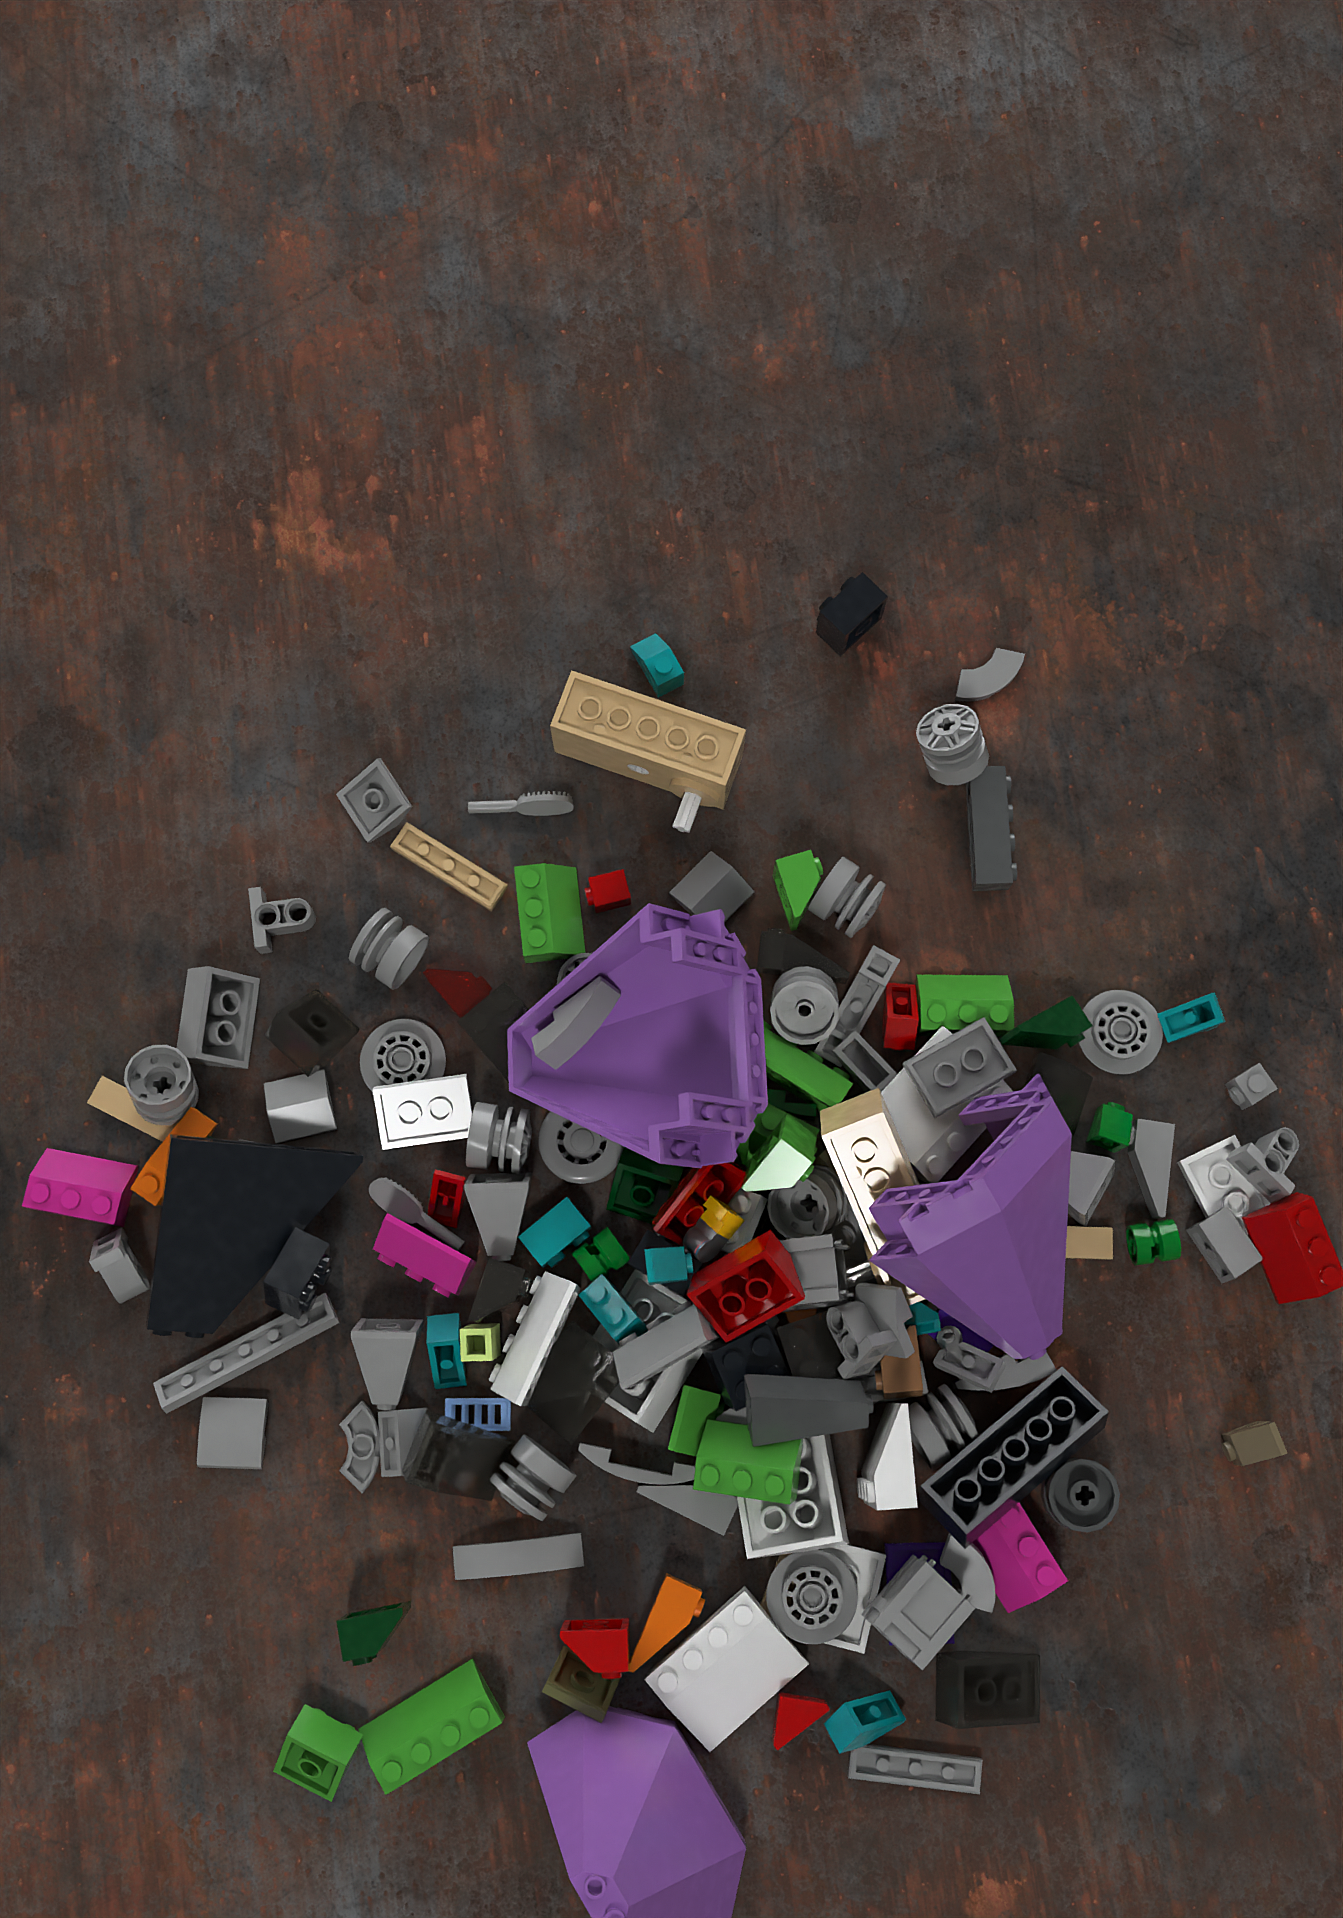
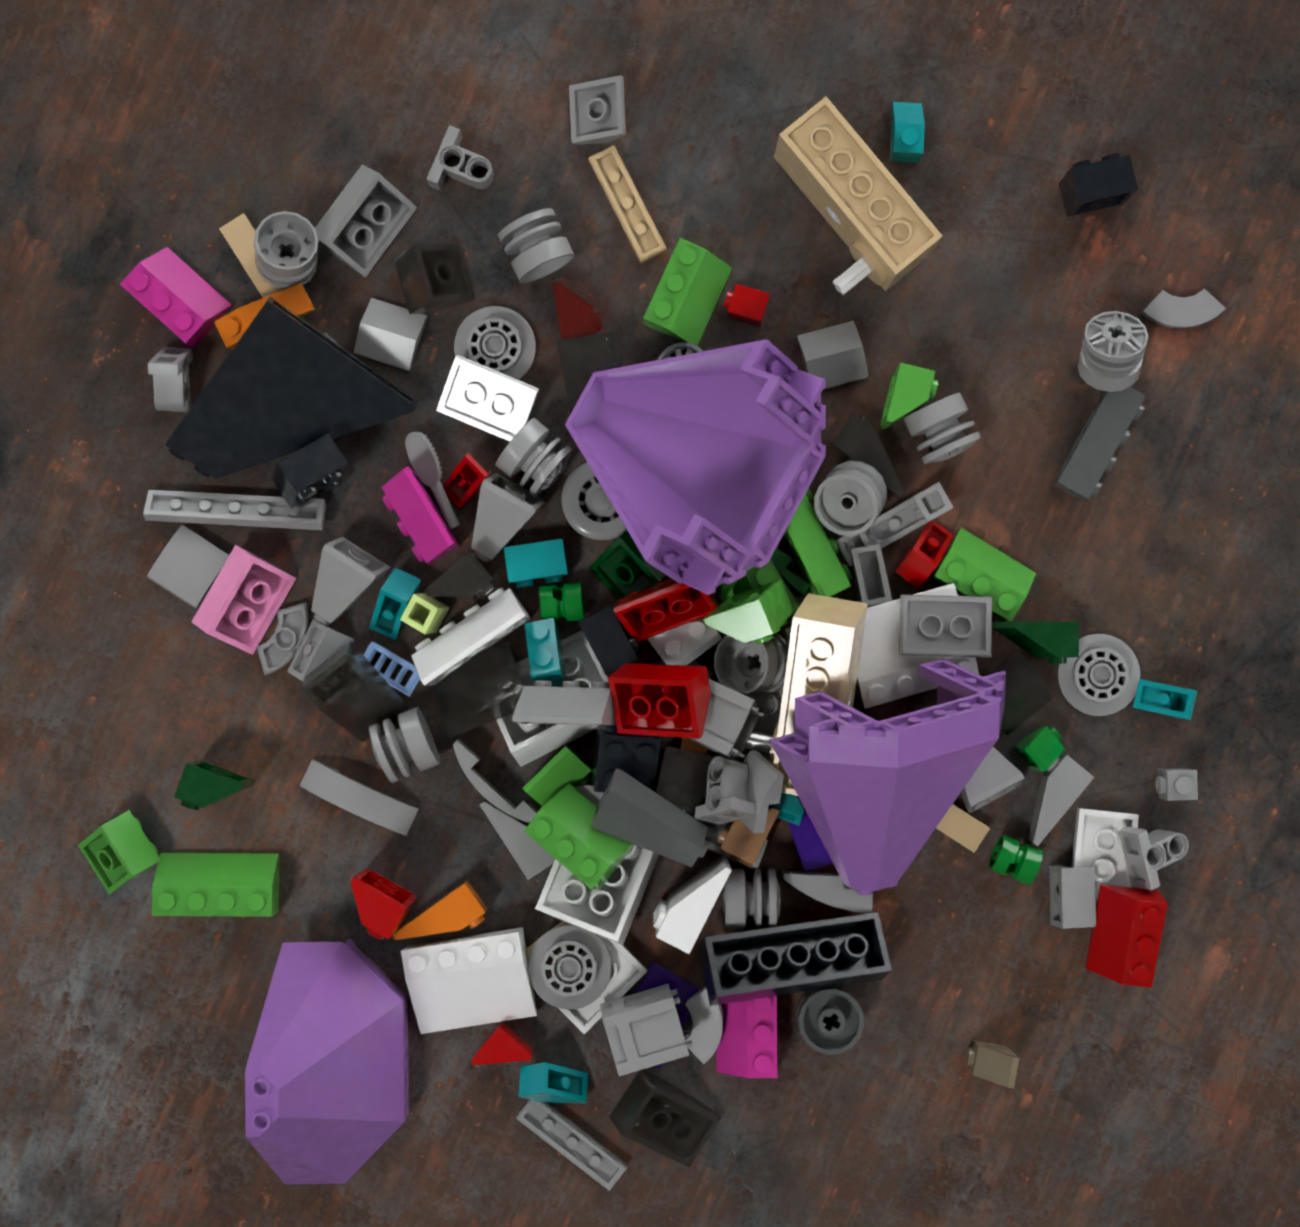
camera: 35 degrees right, 10 degrees up
light grey piece [468,791,574,816] -> none
light grey slope [531,976,621,1070] -> none
olive tile [542,1645,620,1723] -> none
teal slope [644,1246,693,1285] -> none
leg [682,1195,745,1263] -> none
light grey hinge [933,1326,1006,1393] -> none
none -> bright pink slope [192,545,297,655]

